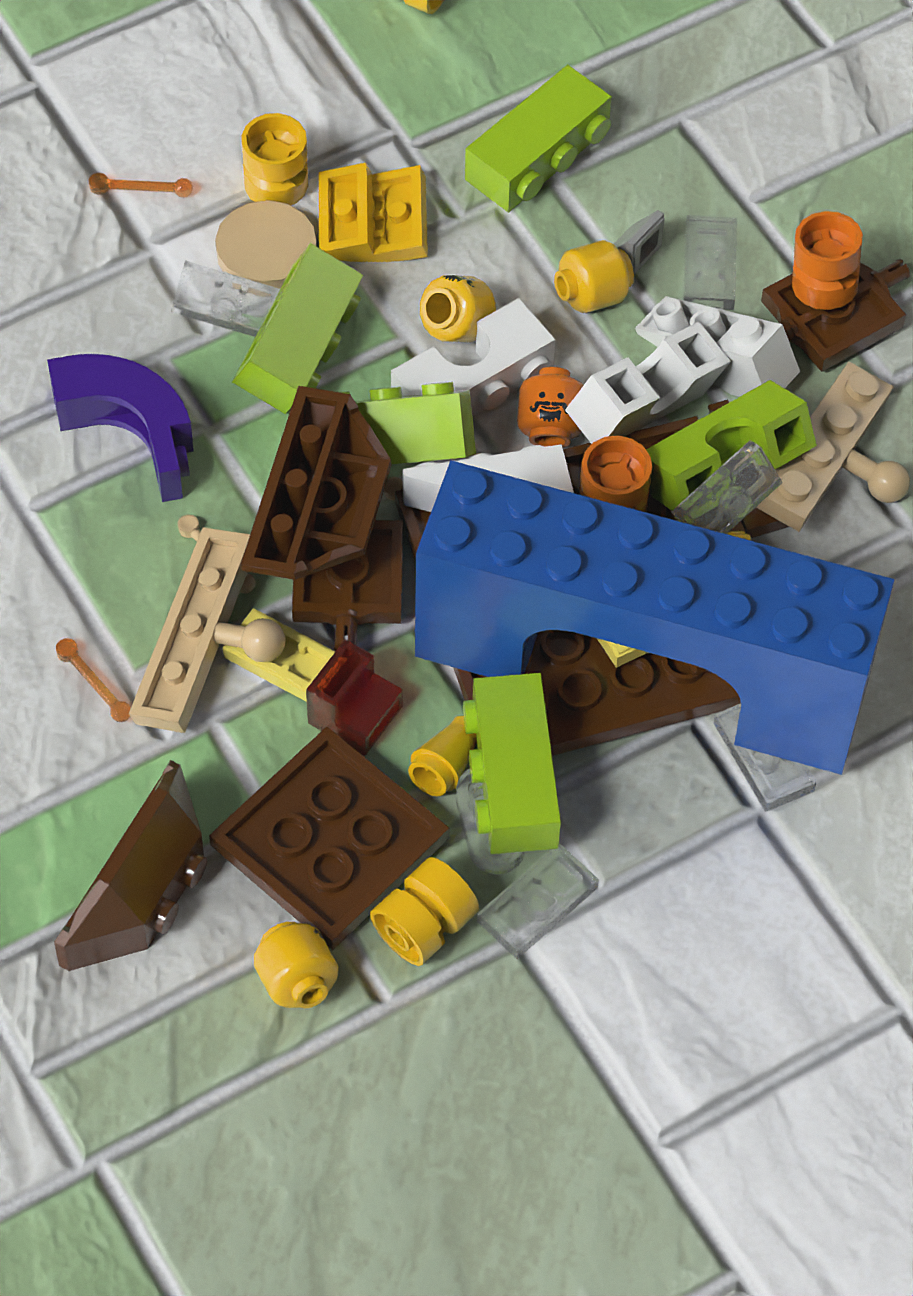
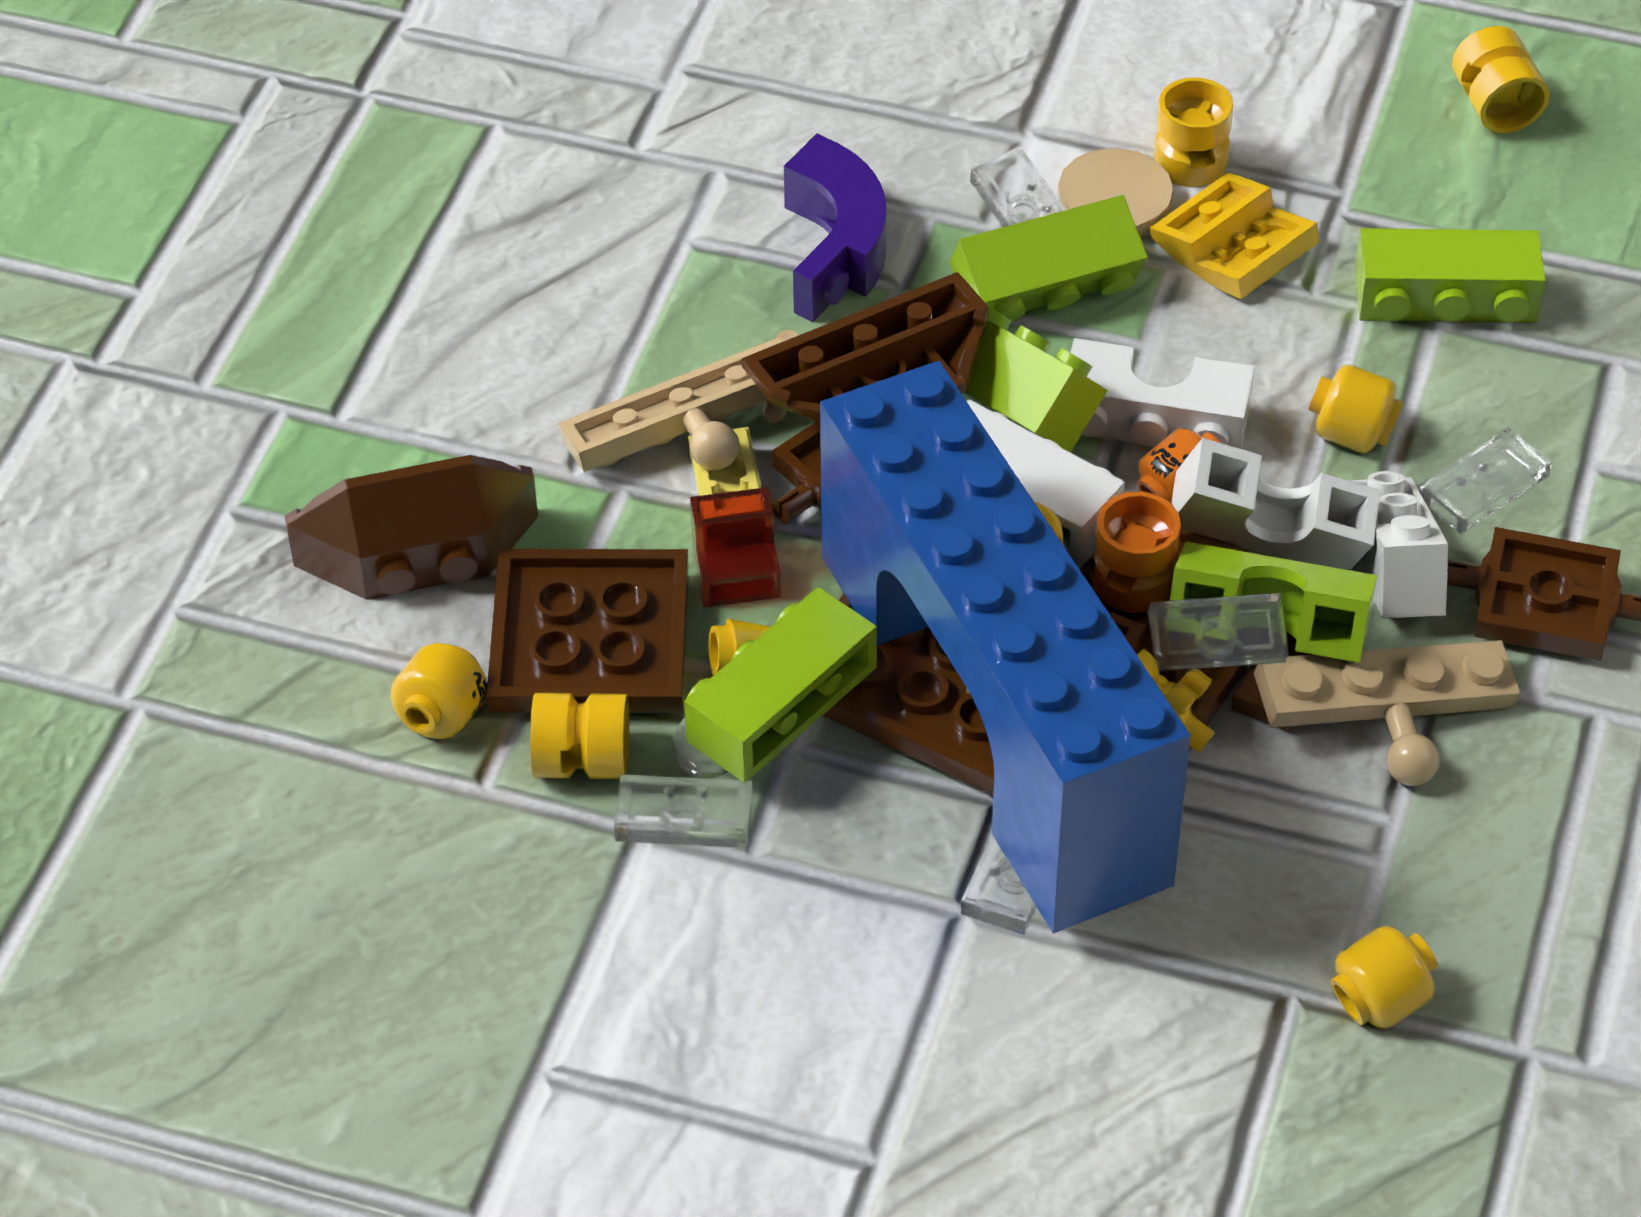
camera: 50 degrees right, 10 degrees down
clear orange hinge [56,638,131,722] -> none
clear orange hinge [88,173,193,198] -> none
yellow head [420,275,496,342] -> none
light grey slope [614,210,665,274] -> none
orange wheel [792,211,863,310] -> none

